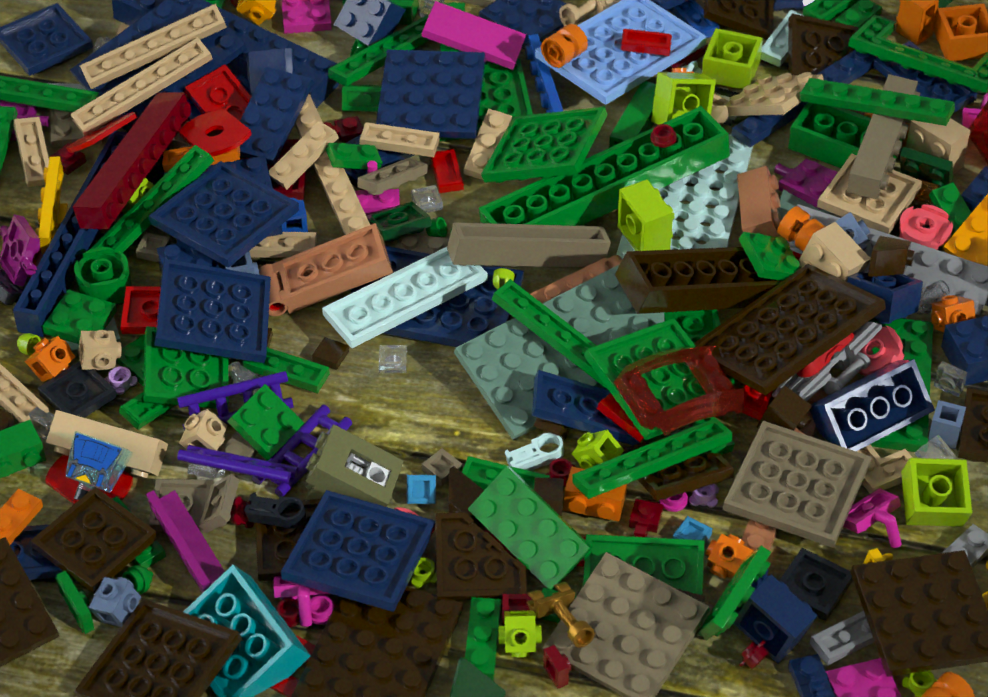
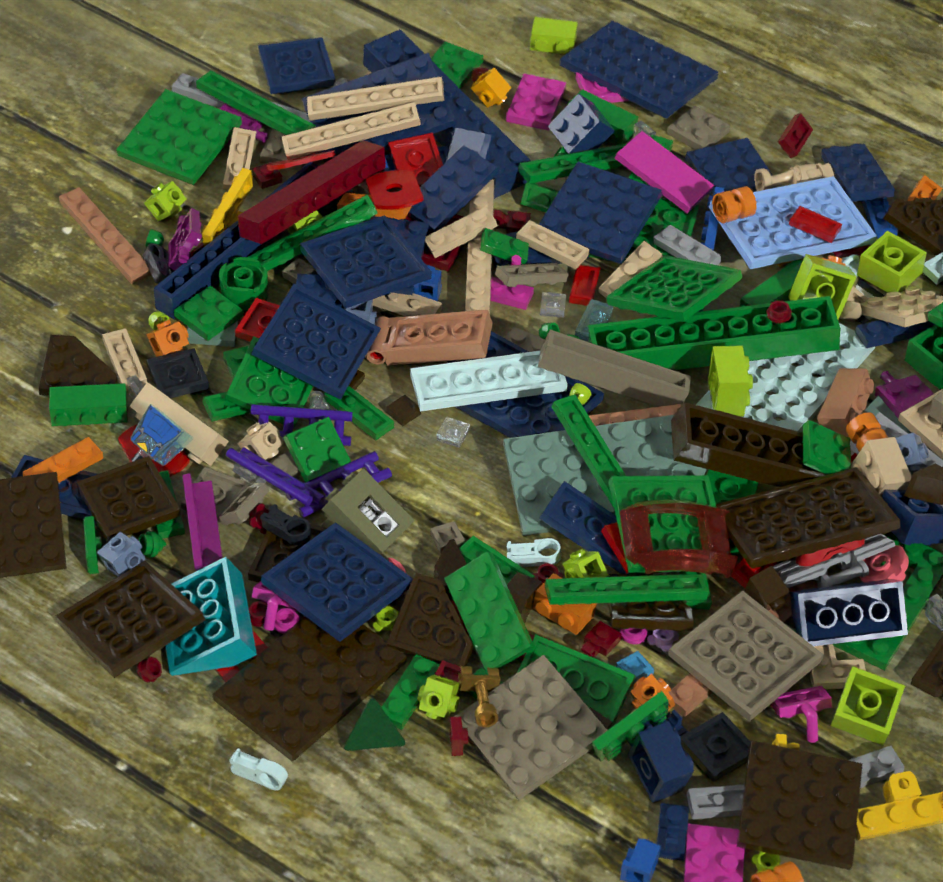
camera: 20 degrees right, 0 degrees up
tan brick [78,330,122,370] -> none
lavender plate [105,366,138,395] -> none
dark green plate [366,202,432,241] -> none
dark azure tile [407,475,436,504] -> none
dark brown tile [534,417,569,440] -> none
dark red plate [740,640,769,669] -> none
clear plate [914,434,956,459] -> none
sand blue brick [928,400,966,449] -> none
none -> clear light blue plate [575,299,614,342]
none -> light grey plate [653,225,721,265]

